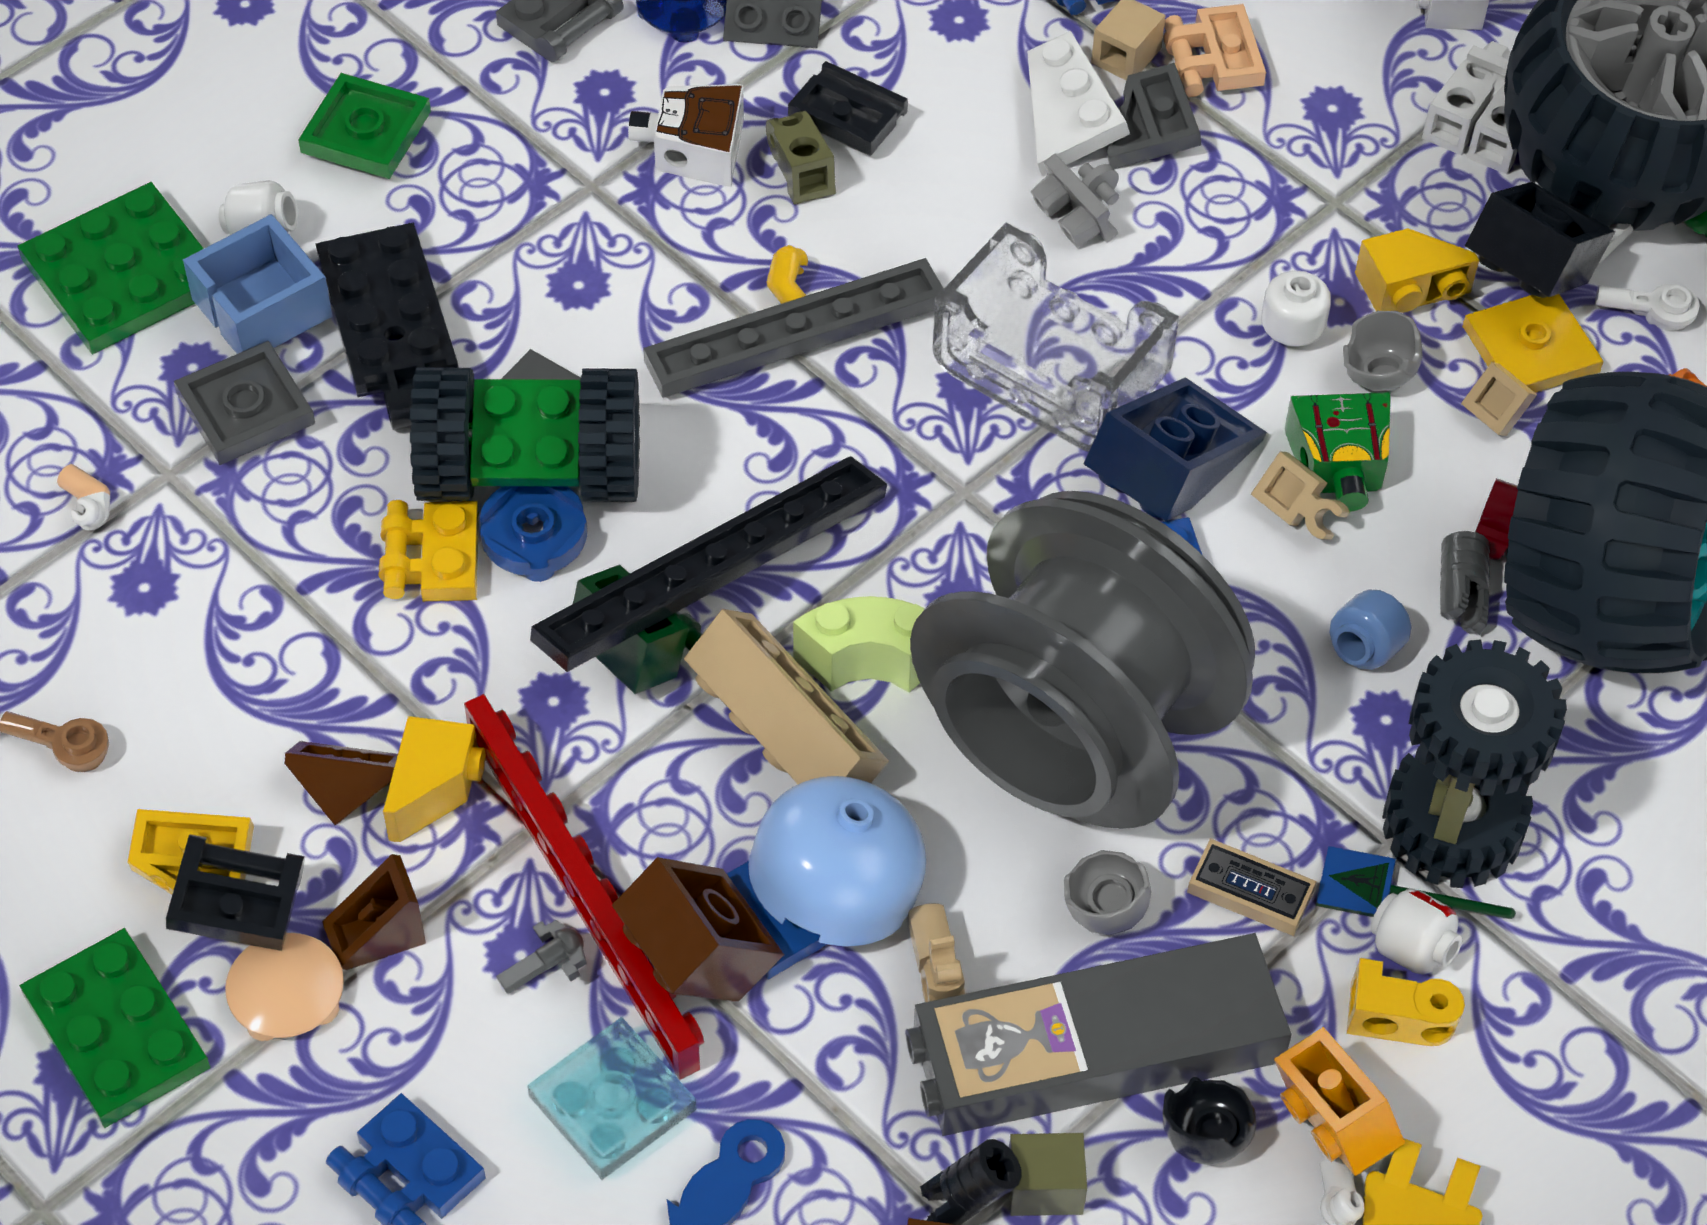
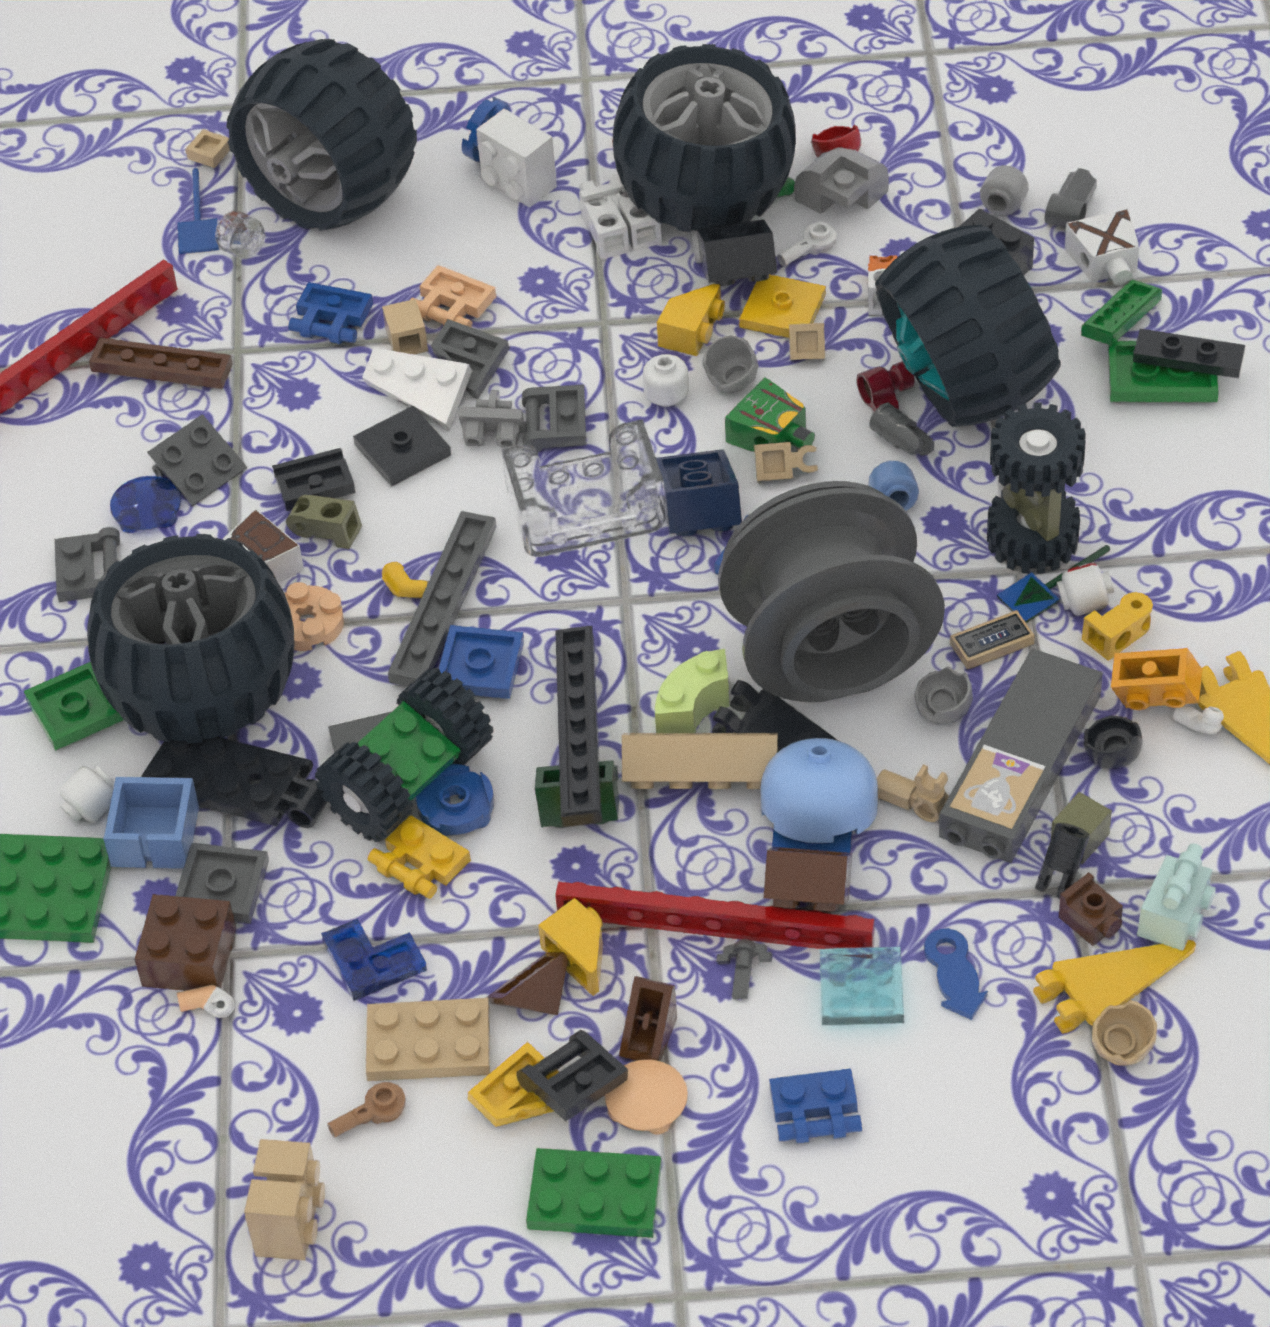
camera: 45 degrees left, 5 degrees down
none -> black wheel [87,534,294,743]
none -> reddish brown brick [134,894,237,991]
none -> light nougat plate [284,582,344,651]
none -> clear blue plate [321,918,427,1001]
none -> black plate [353,406,451,486]
none -> tan plate [366,998,490,1081]
none -> blue plate [439,625,524,699]
none -> dark grey plate [522,384,587,453]
none -> black flag [712,680,839,752]

